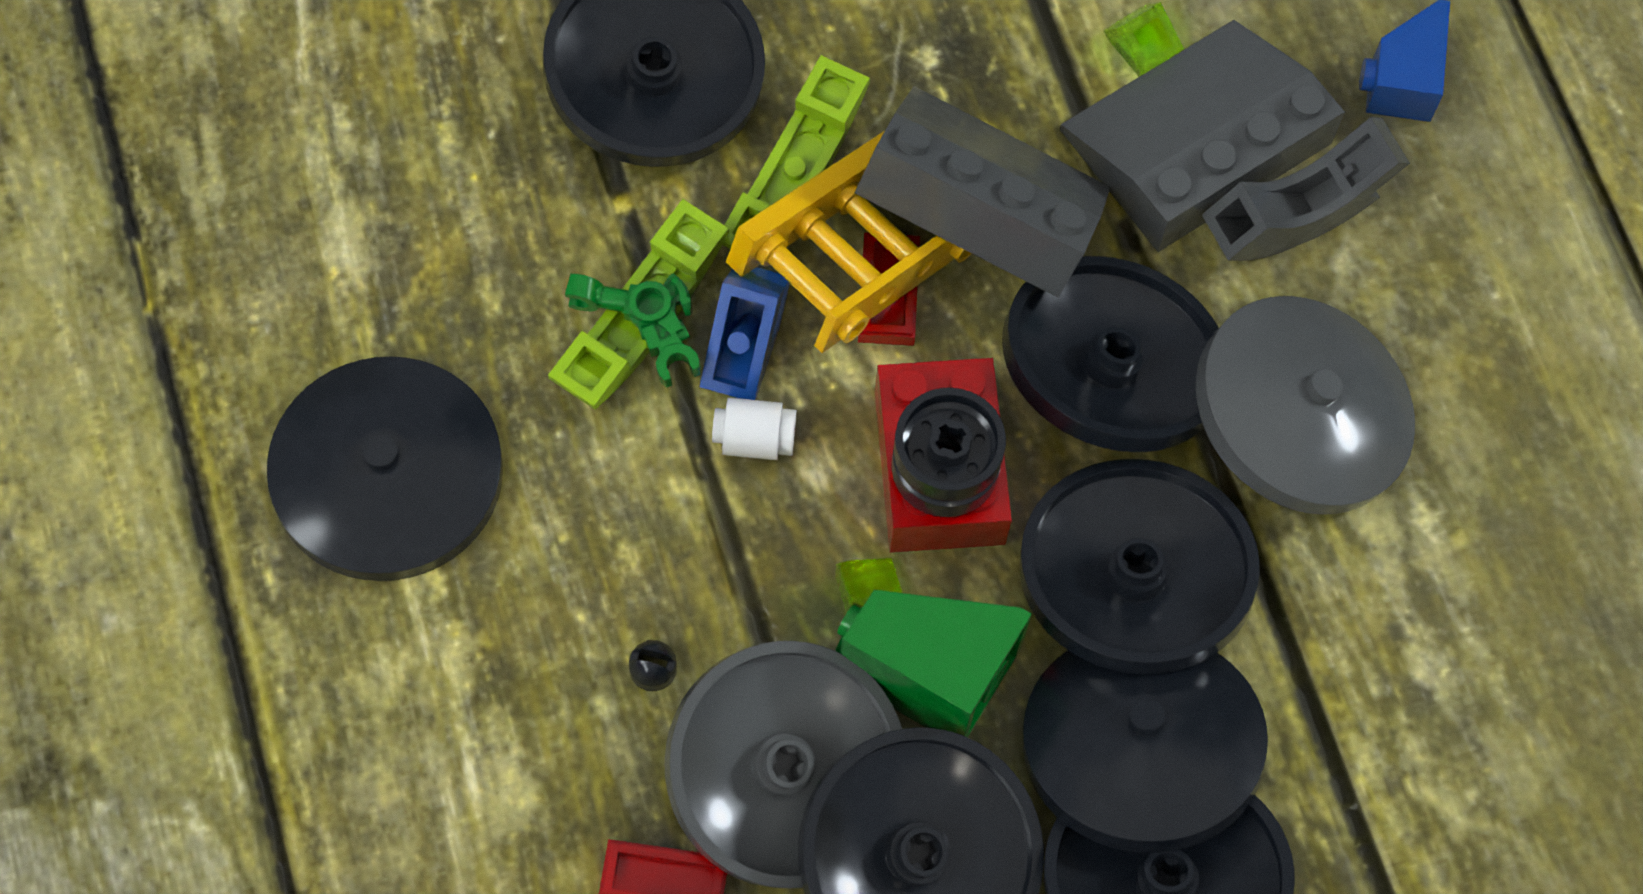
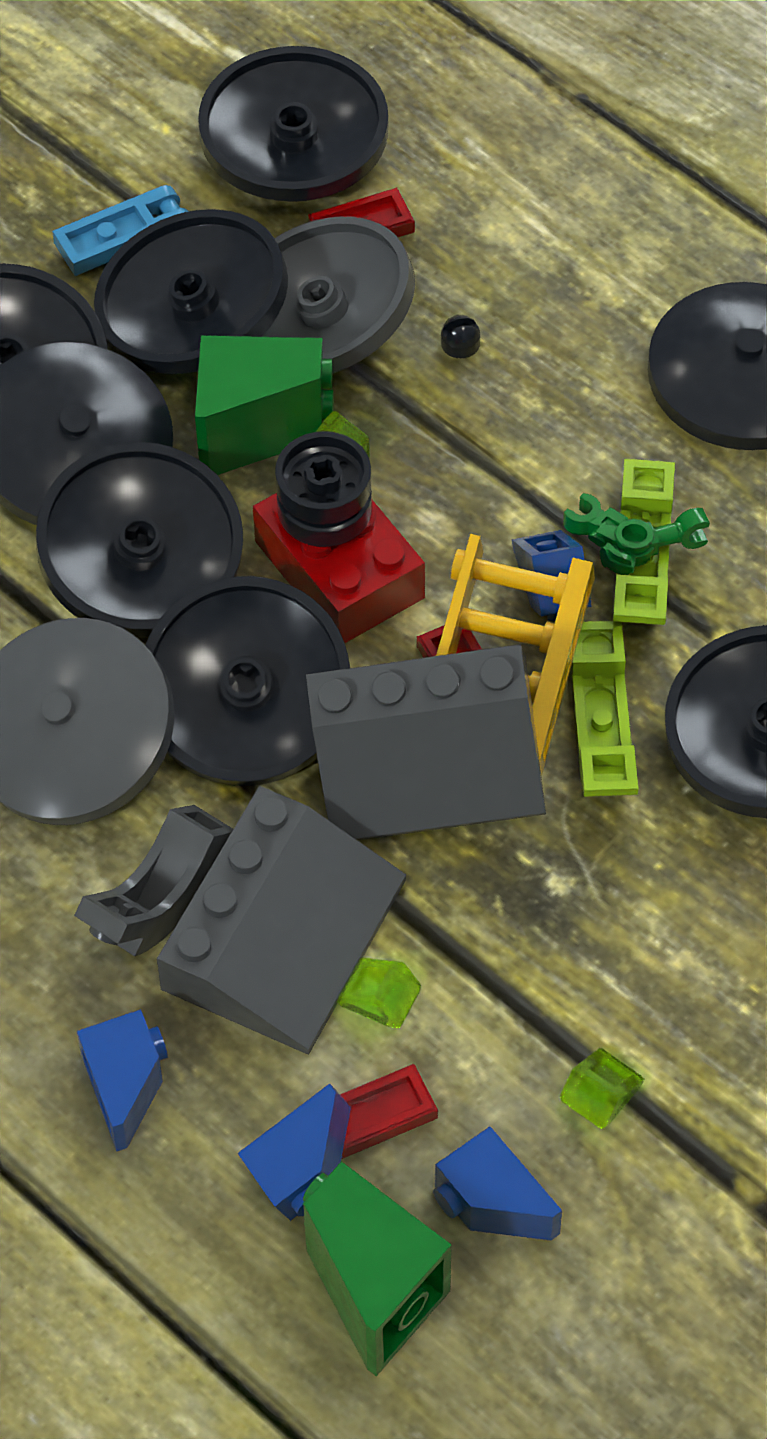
camera: 155 degrees right, 10 degrees down
white brick [712,398,797,460] -> none

